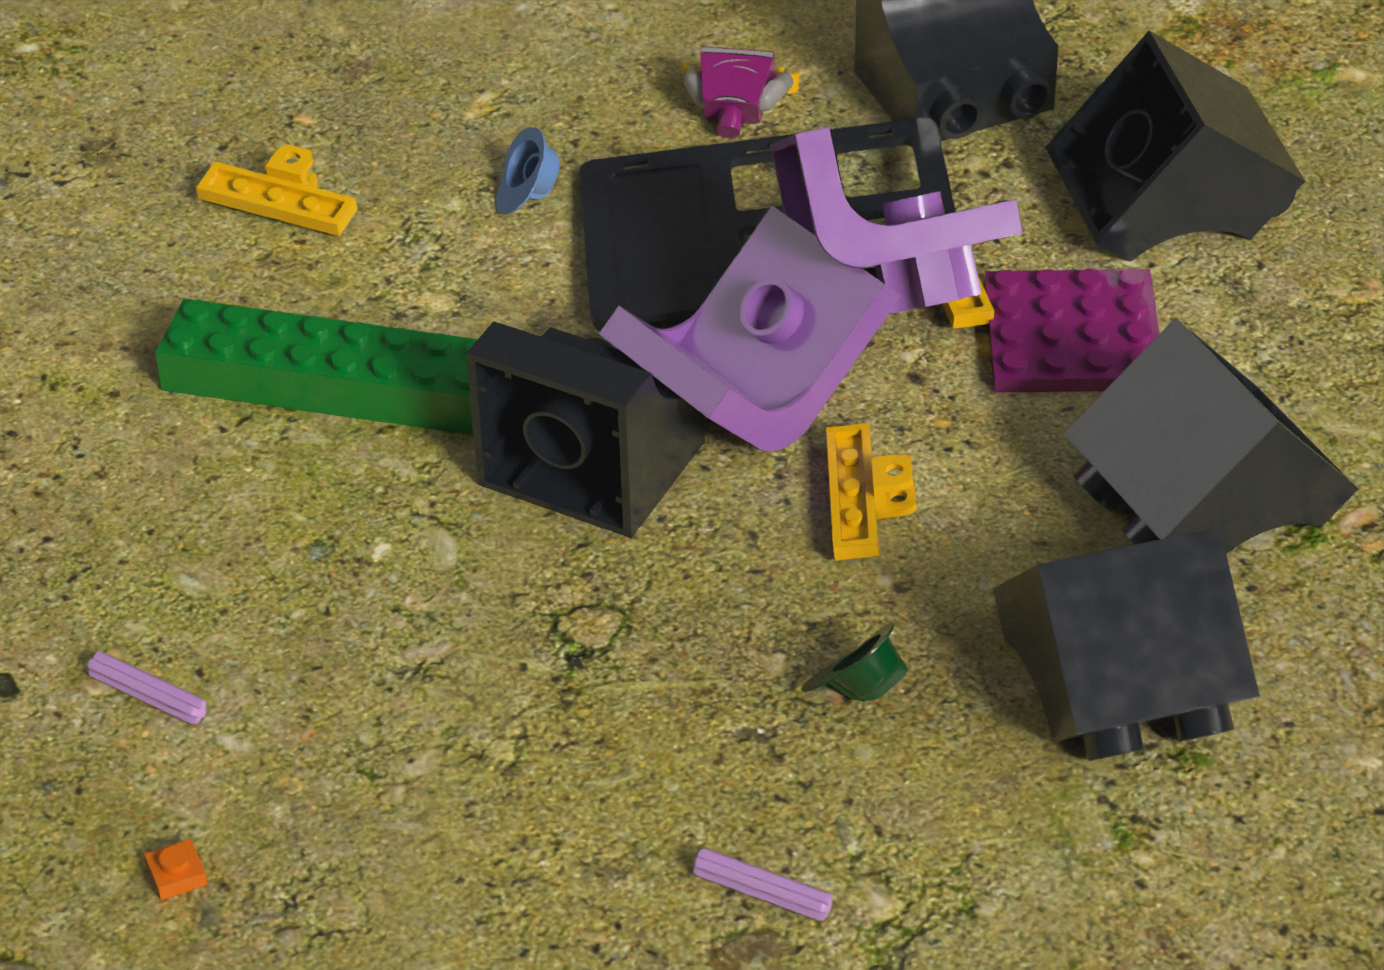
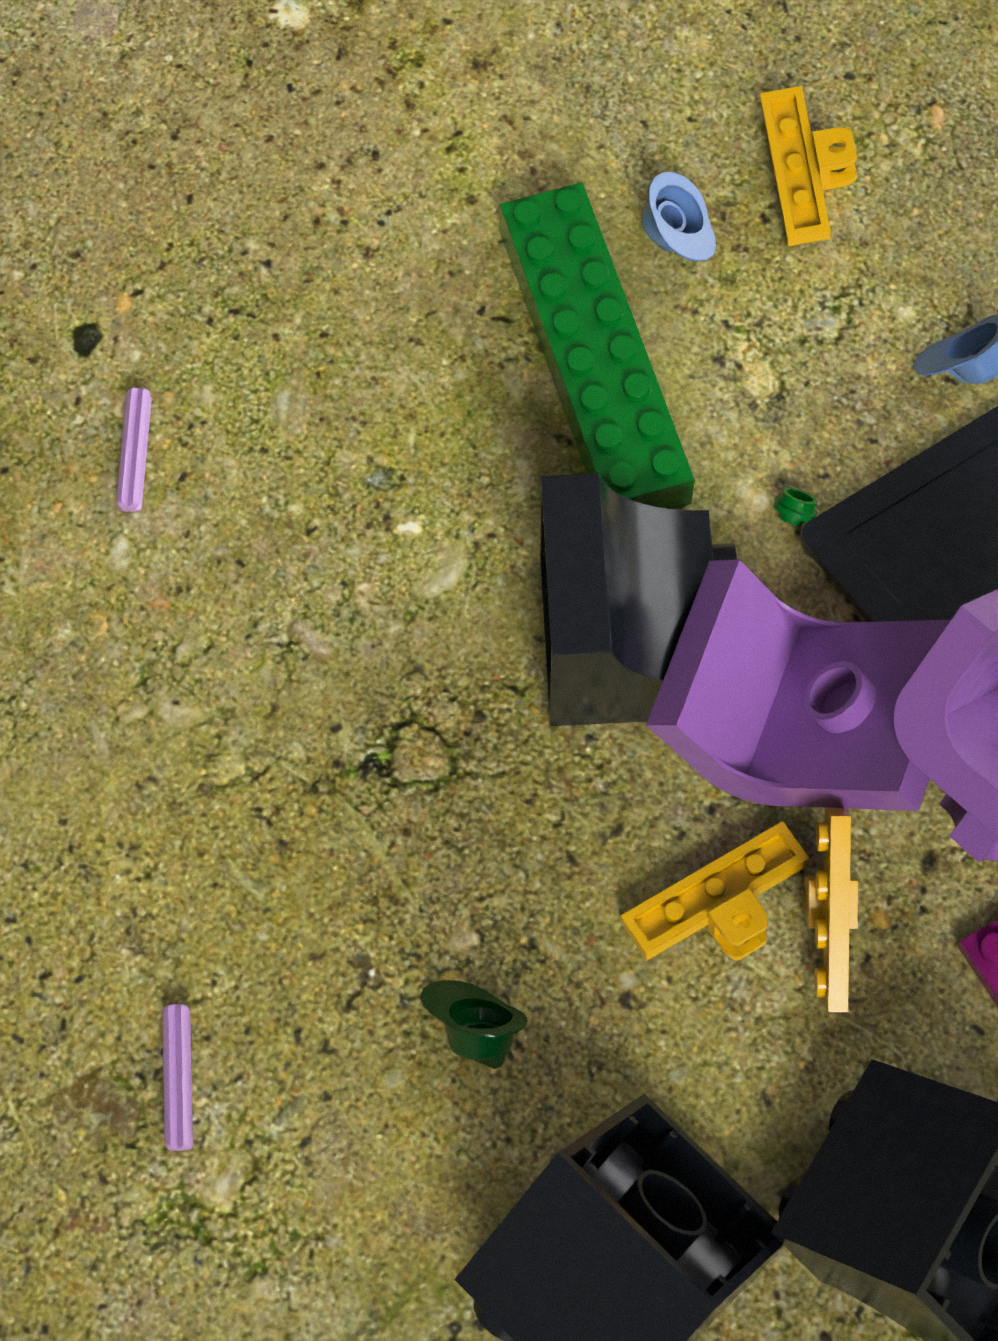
camera: 60 degrees right, 25 degrees up
none -> medium blue piece [641,172,716,262]
none -> green plate [772,487,817,526]
none -> yellow plate [804,808,858,1012]

